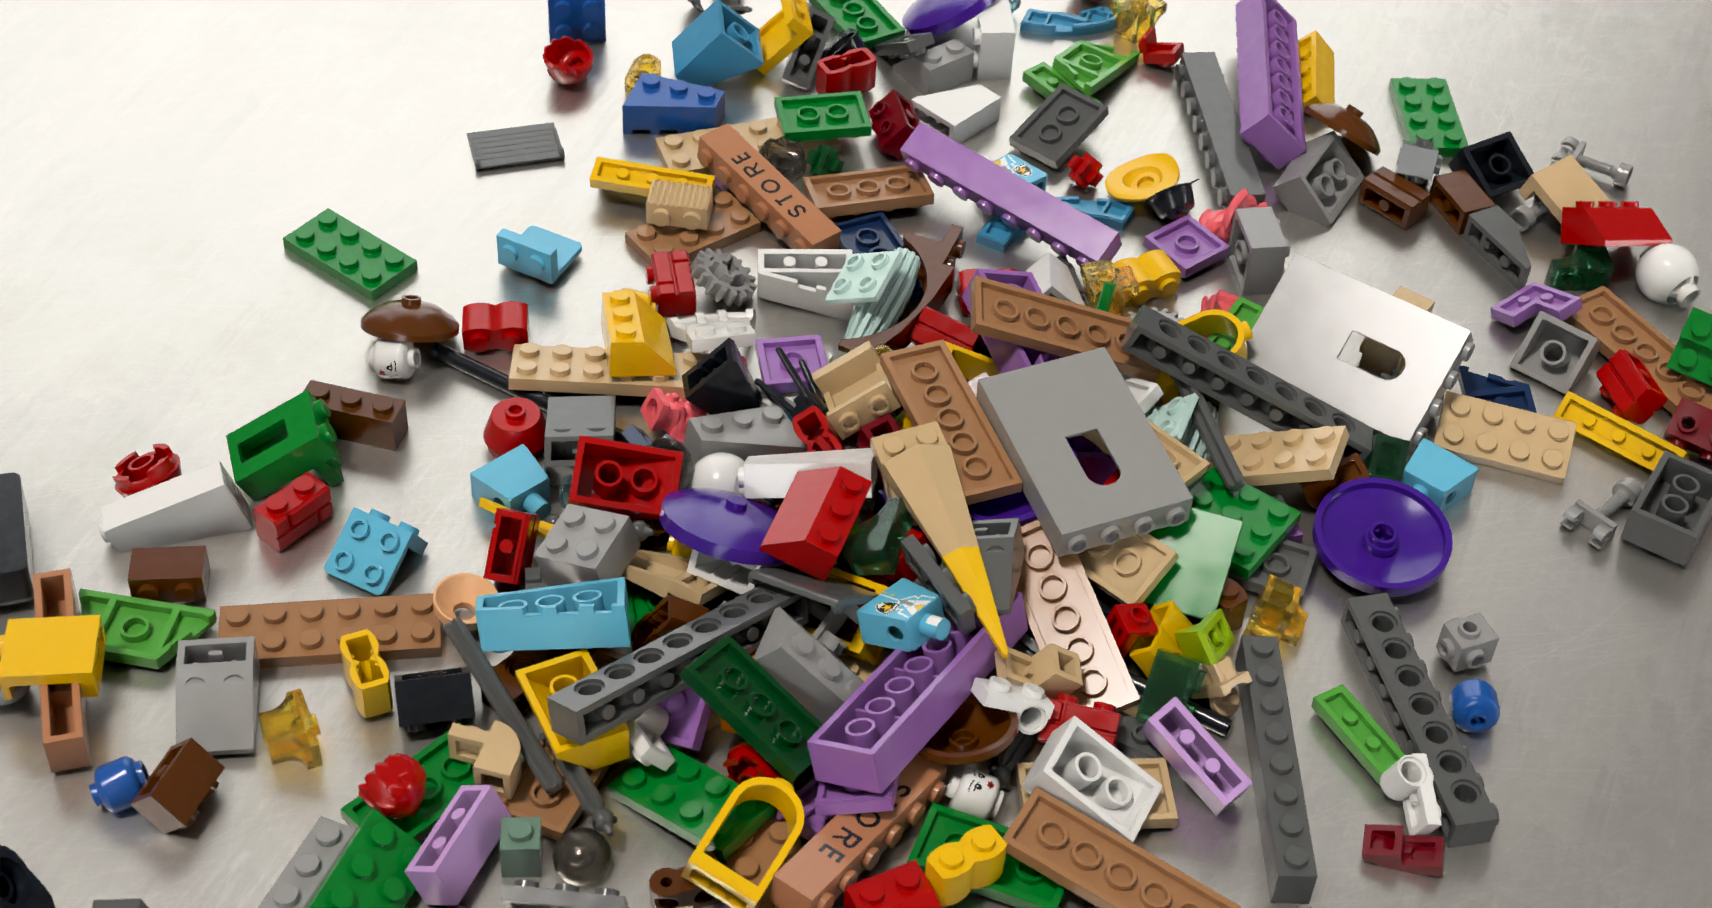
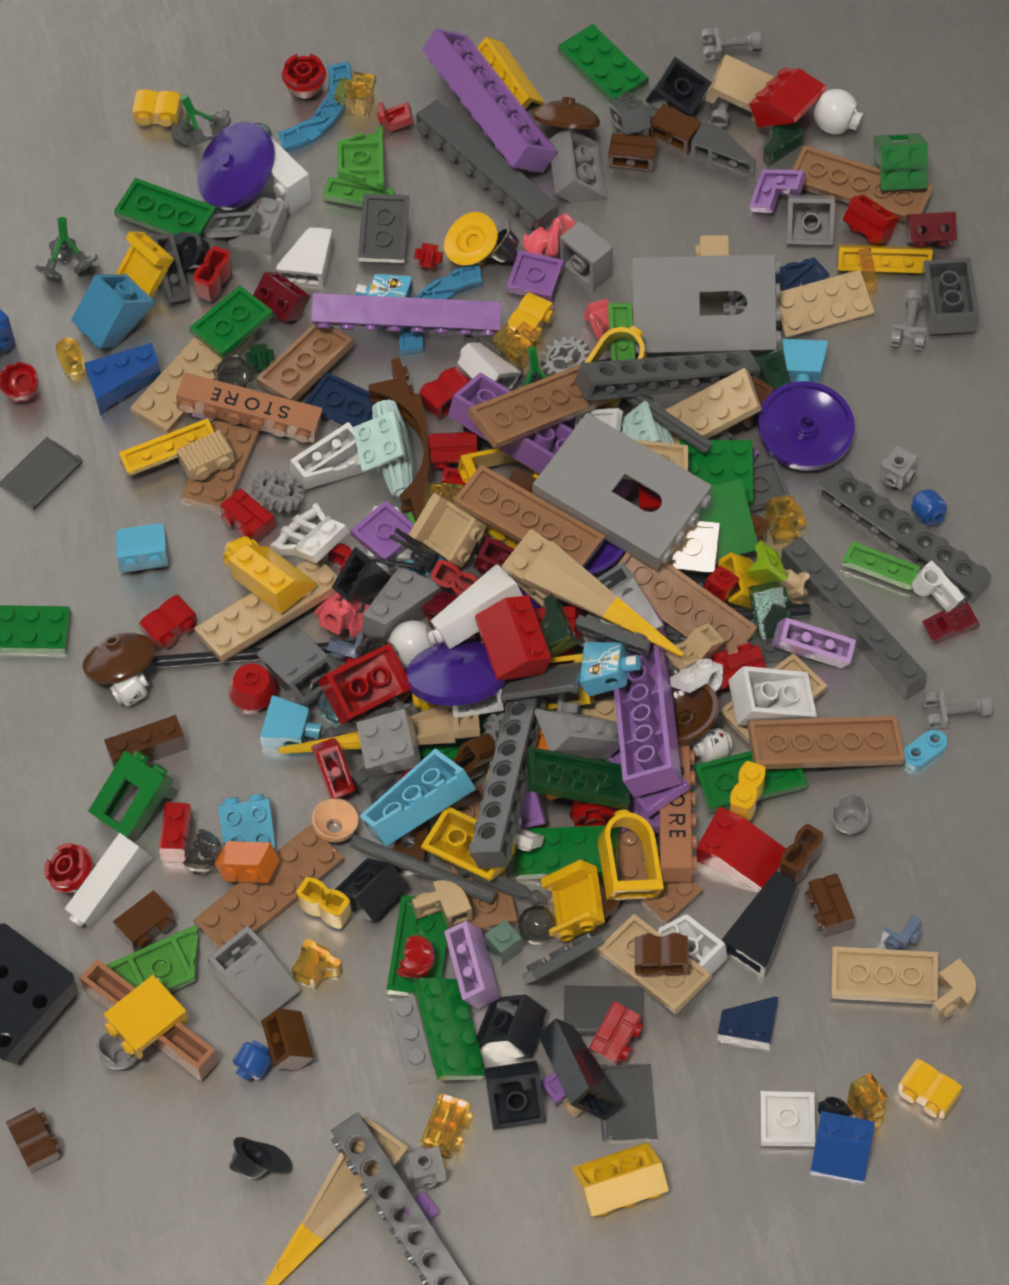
camera: 30 degrees left, 15 degrees up
none -> clear smoke hair [182,829,222,876]
none -> orange brick [215,841,280,883]
none -> yellow panel [541,859,605,942]
none -> clear yellow beam [858,247,878,293]

